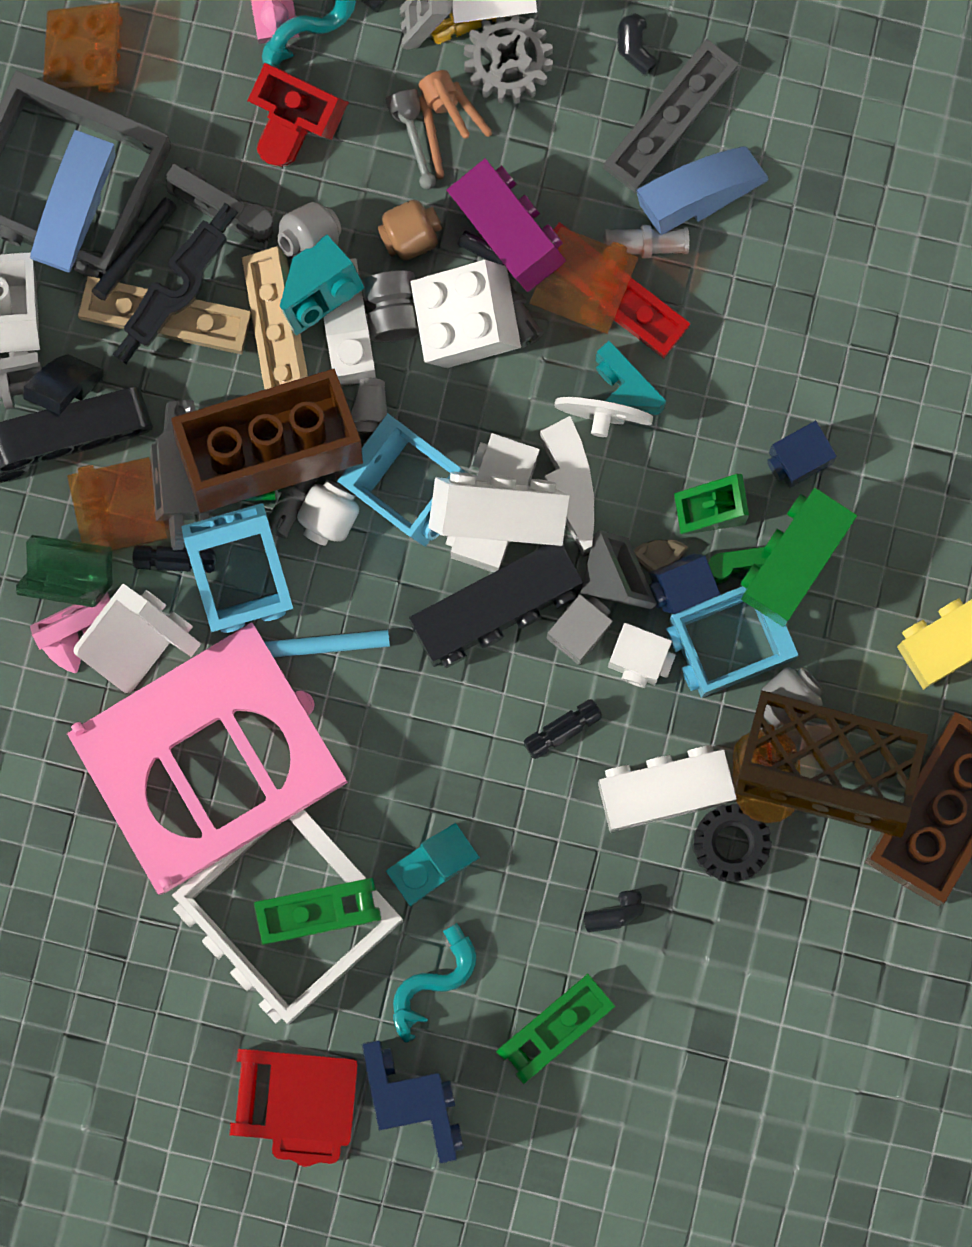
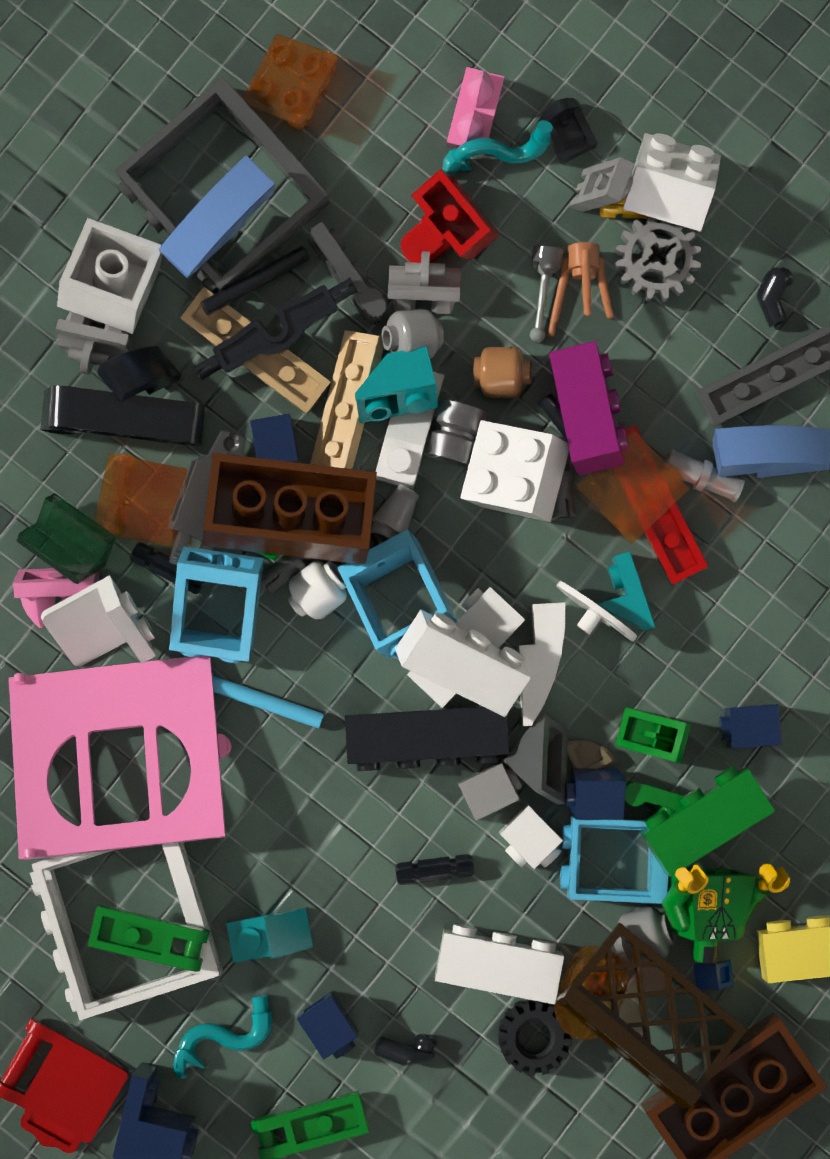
camera: 25 degrees right, 5 degrees up
none -> dark blue brick [250,413,300,463]
none -> dark blue brick [297,991,359,1060]
none -> light grey hips [388,251,461,314]
none -> green torso [662,864,790,963]
none -> blue piece [694,960,734,990]

